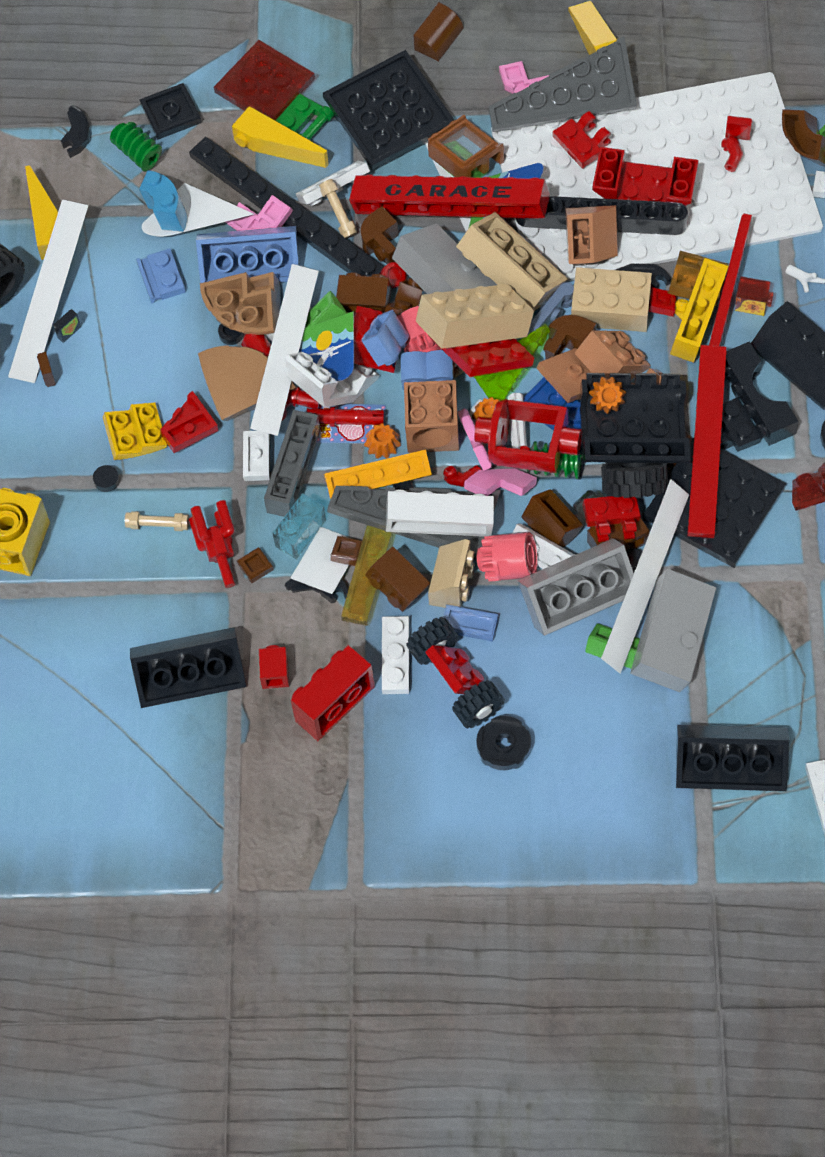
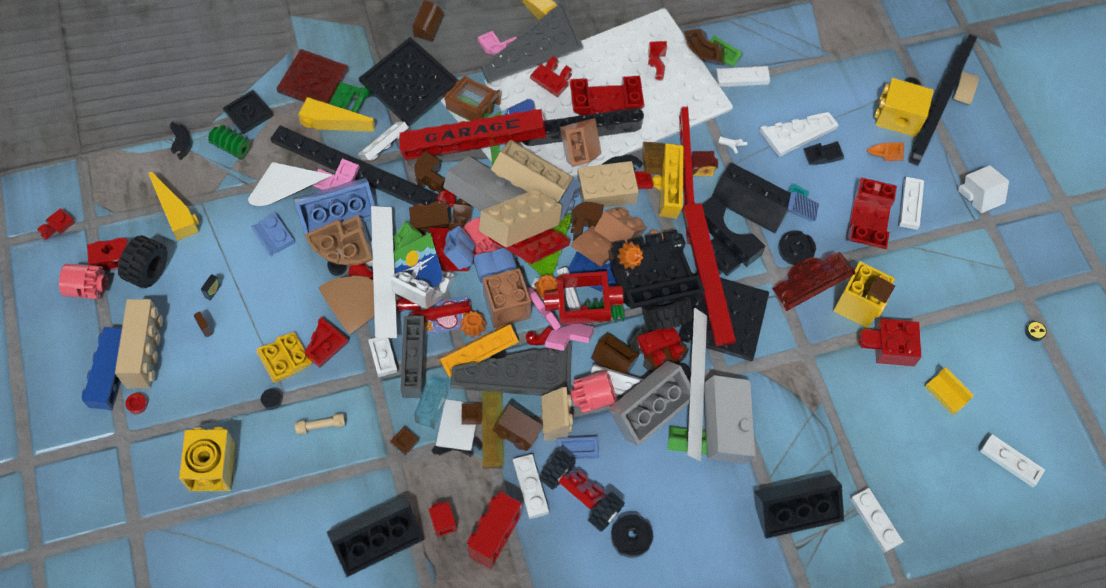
camera: 25 degrees left, 0 degrees up
white sticker [8,200,88,383] -> none
dark azure brick [139,171,187,232] -> none
red plant [189,500,235,588] -> none
tan bar [319,179,357,239] -> none
white brick [386,490,494,536] -> none

